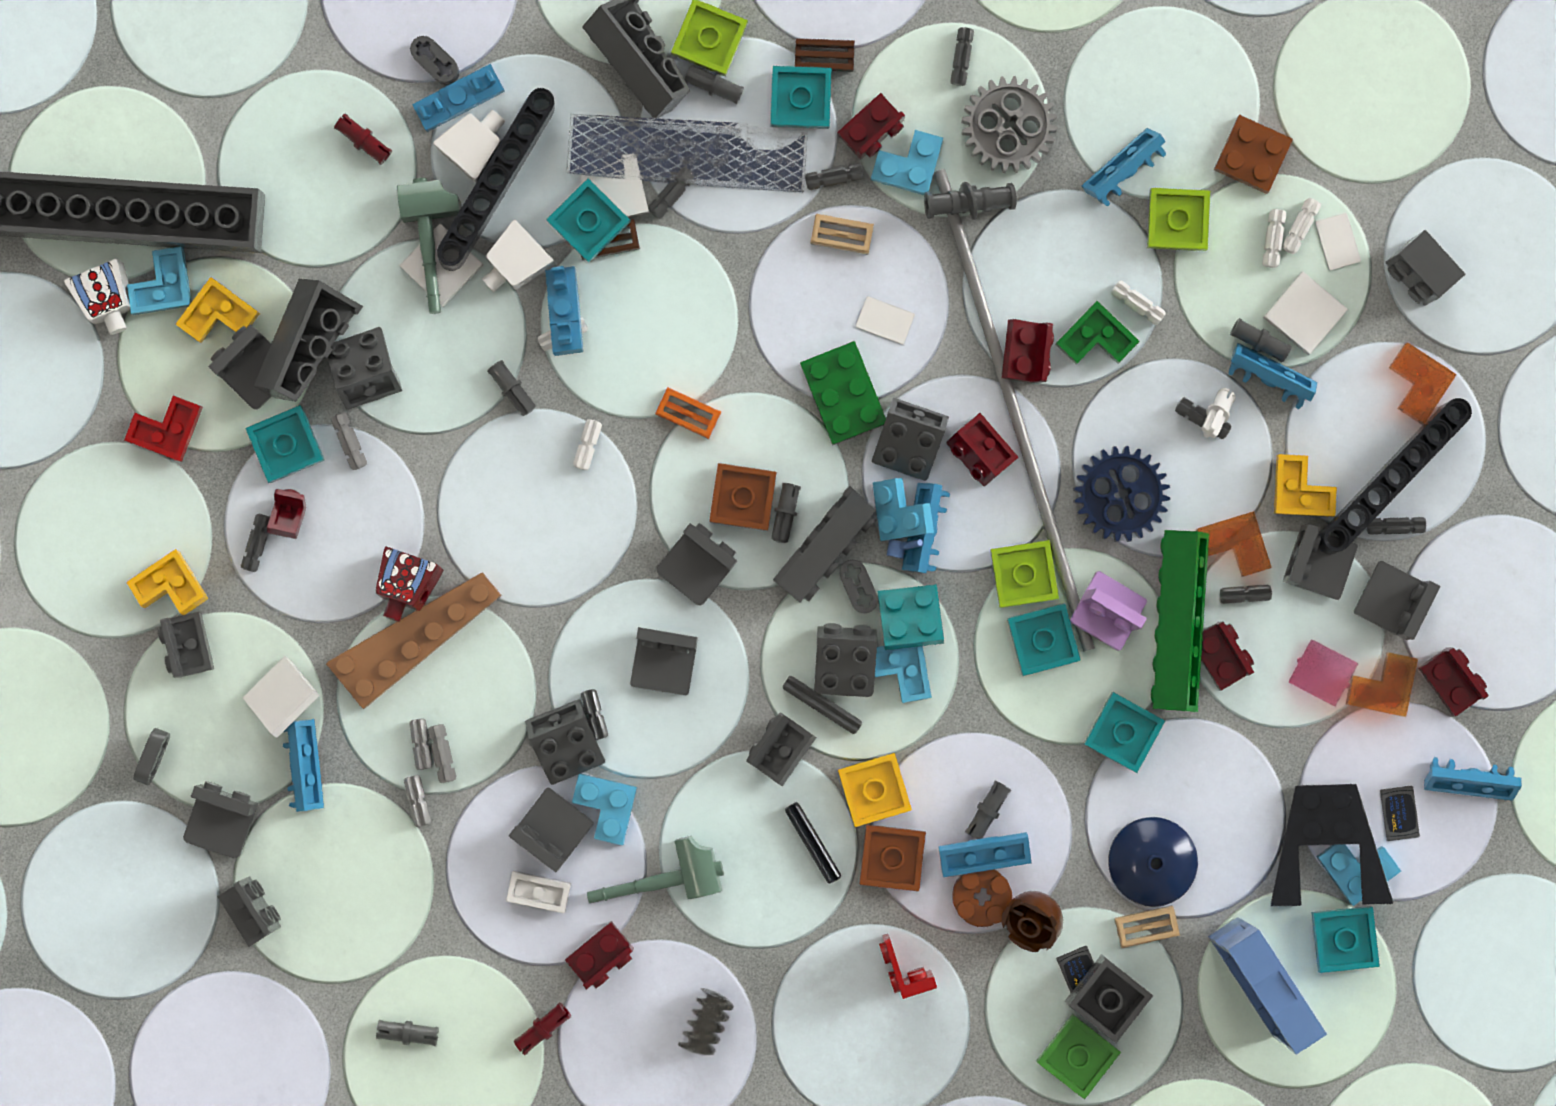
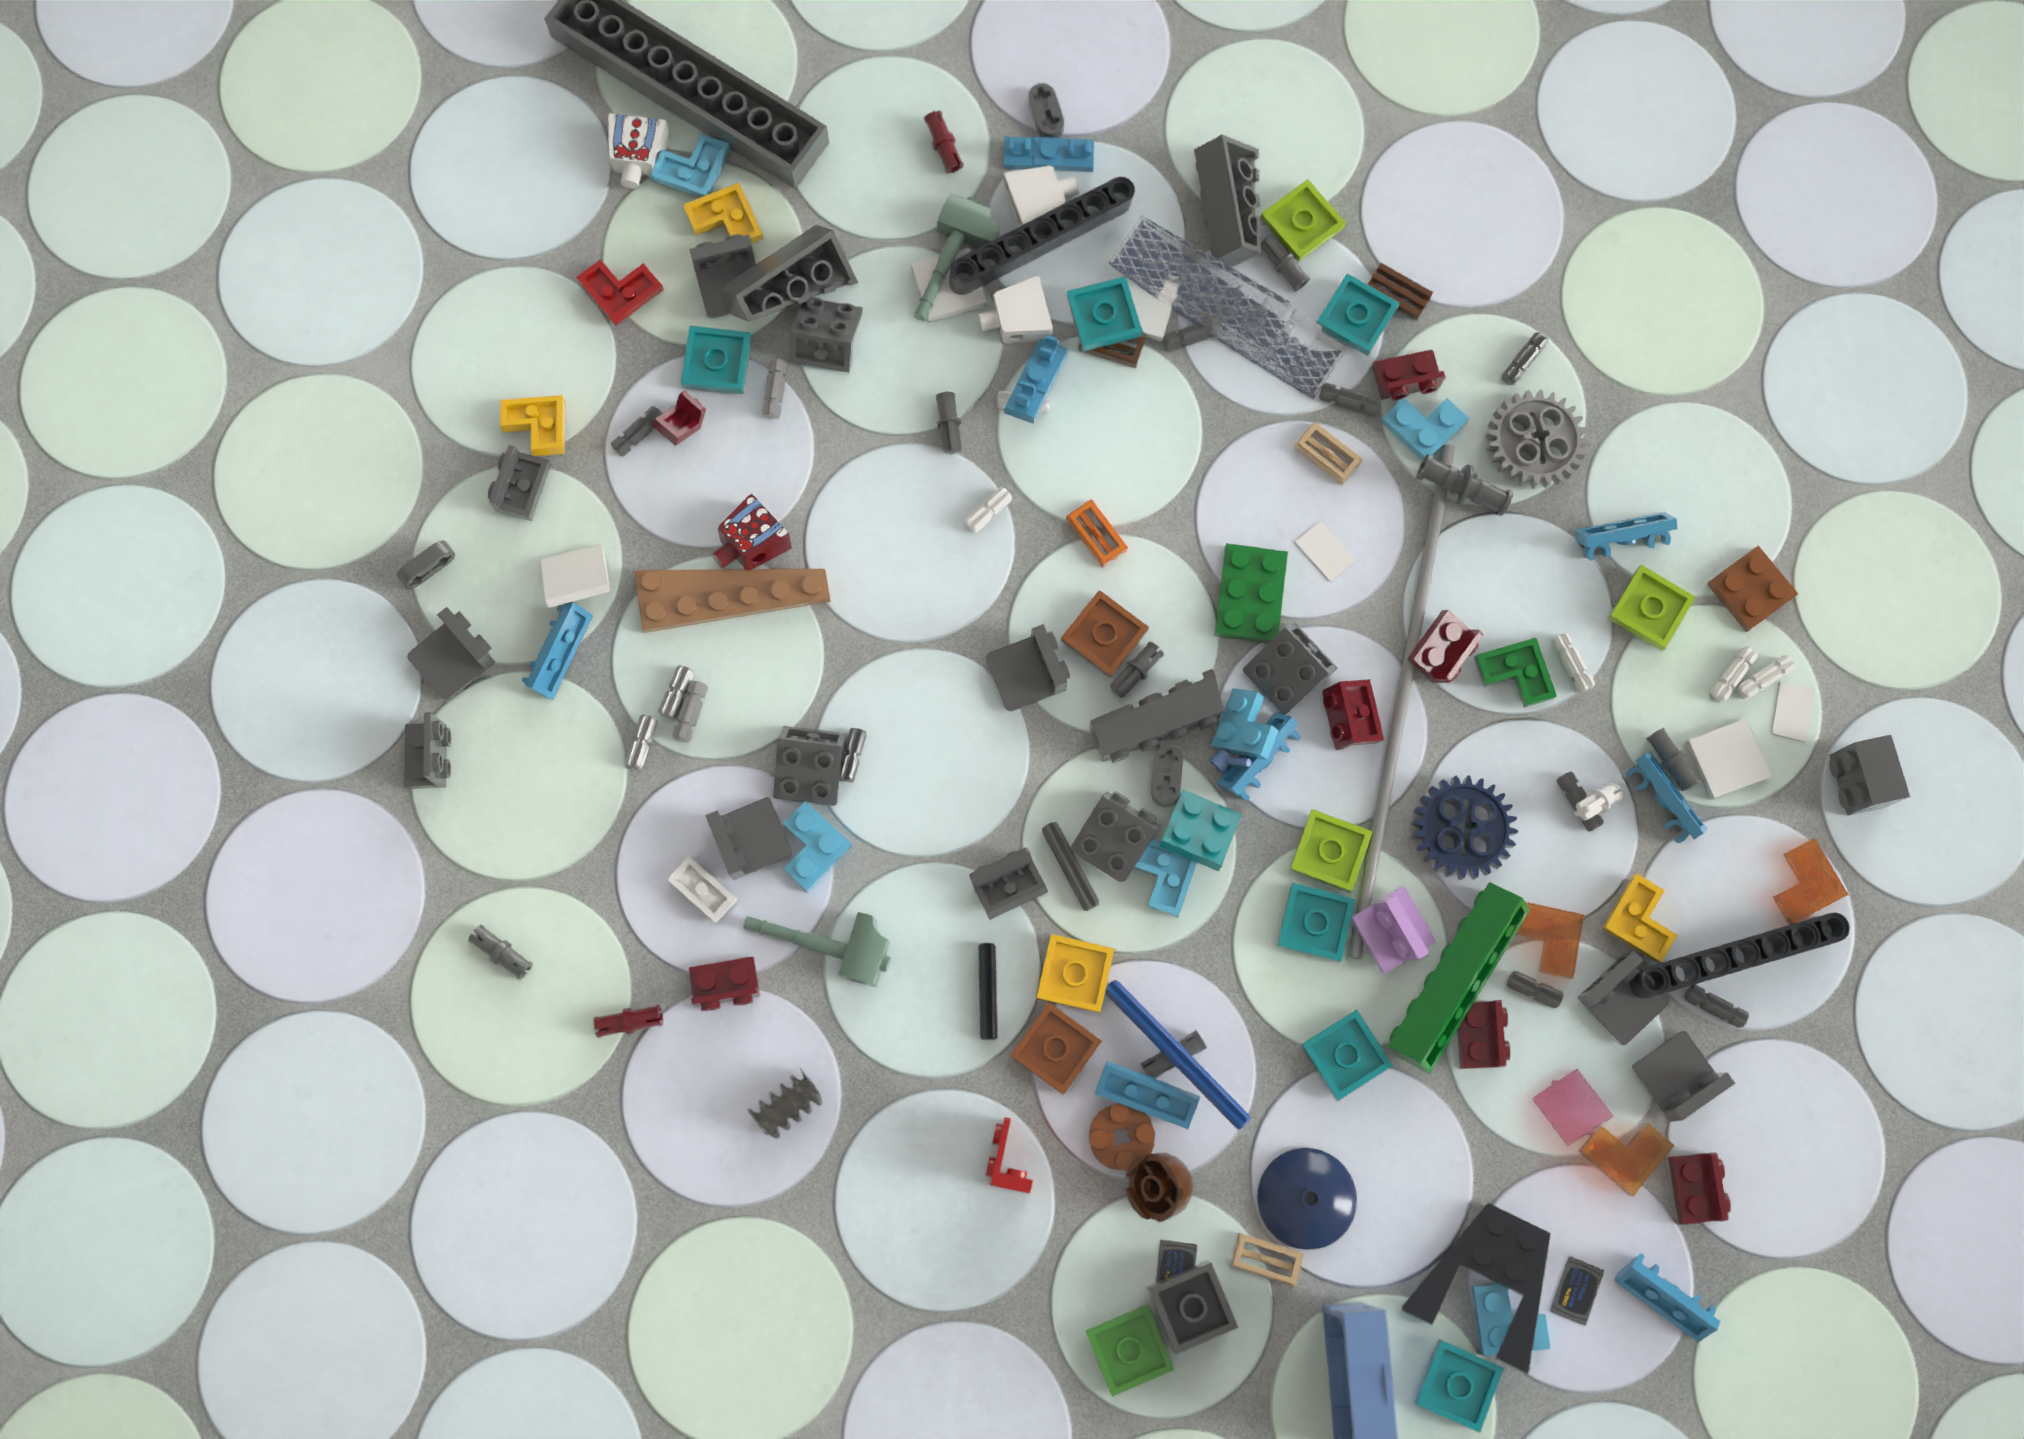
camera: 25 degrees right, 10 degrees down
dark grey bracket [630,627,698,696] -> none
none -> blue axle [1105,980,1250,1130]

